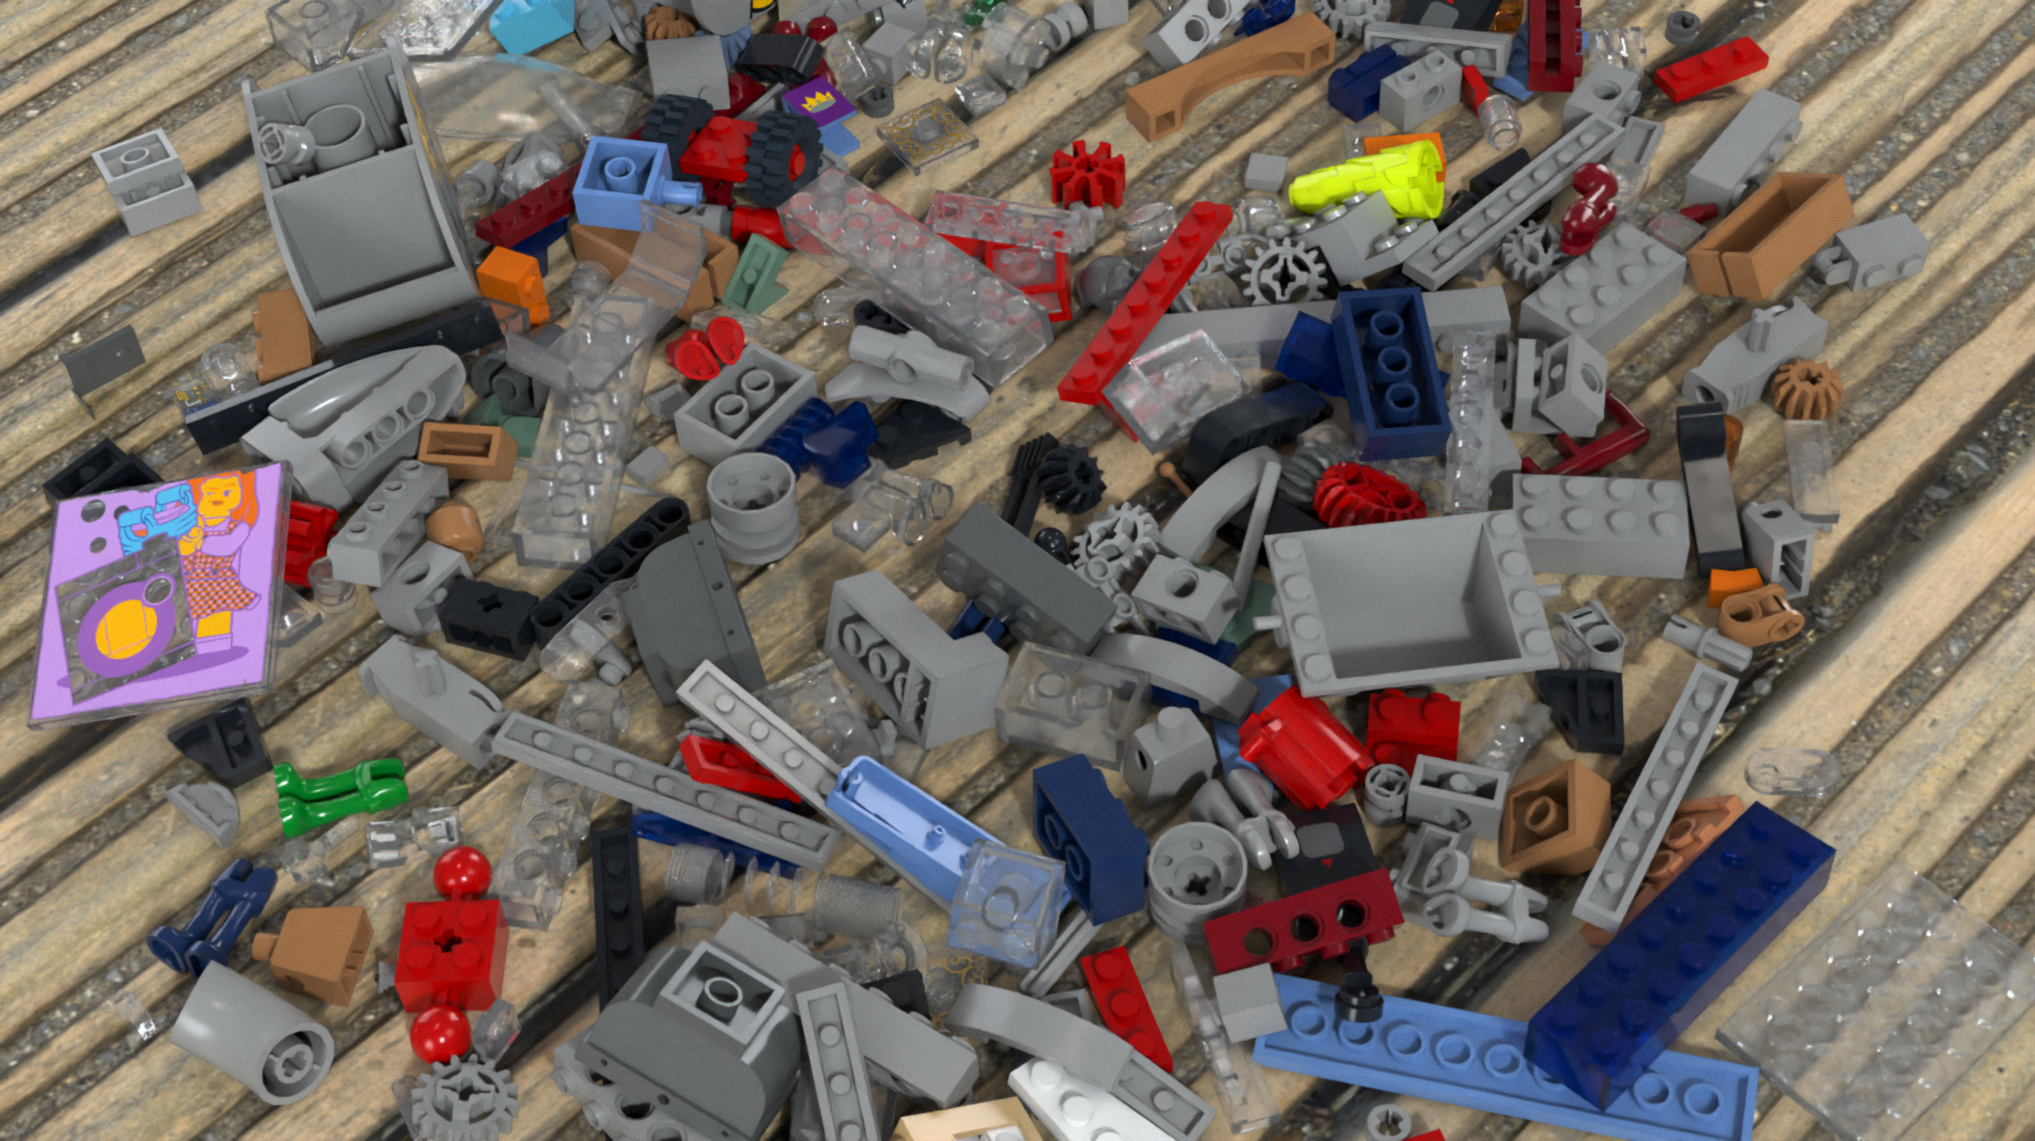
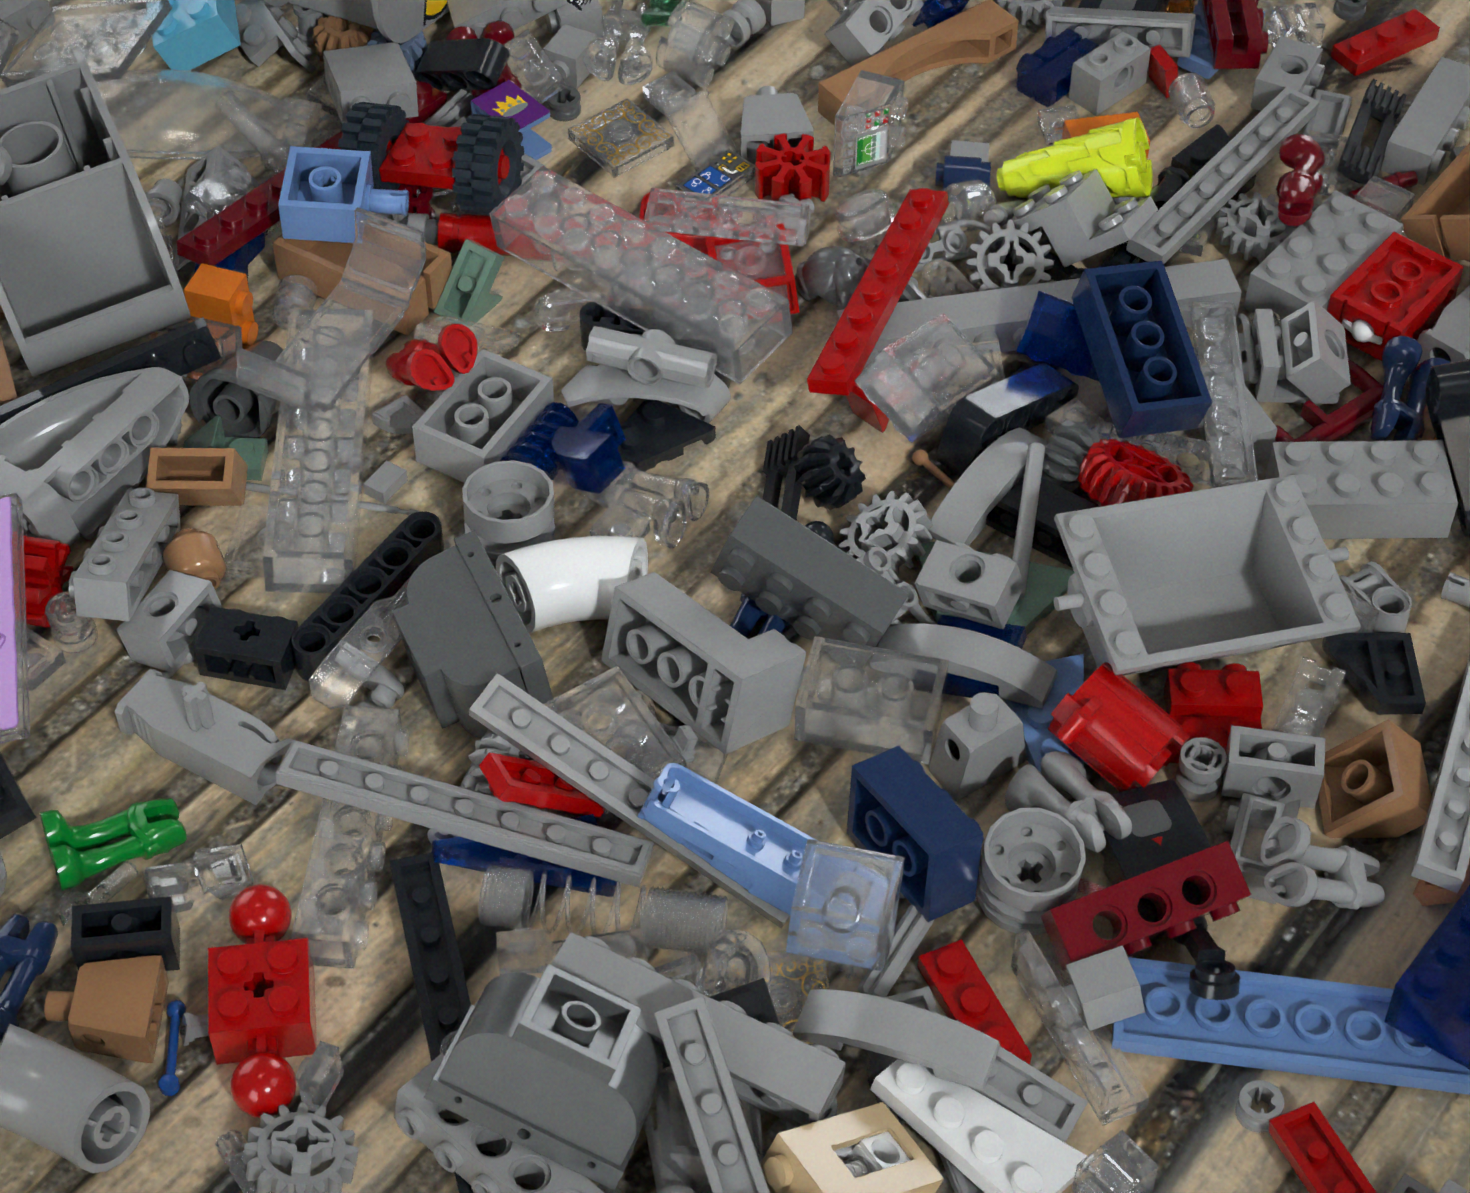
camera: 10 degrees left, 0 degrees up
none -> black brick [71,896,180,972]
none -> blue hinge [158,1000,186,1096]
none -> white brick [496,536,648,633]
none -> clear piece [662,87,738,171]
none -> tile [676,149,755,205]
none -> light grey torso [741,86,814,165]
none -> clear slope [833,70,908,177]
none -> dark blue brick [935,155,991,196]
none -> red piece [1327,232,1464,361]
none -> black container [1336,78,1407,188]
none -> dark blue piece [1370,336,1450,441]

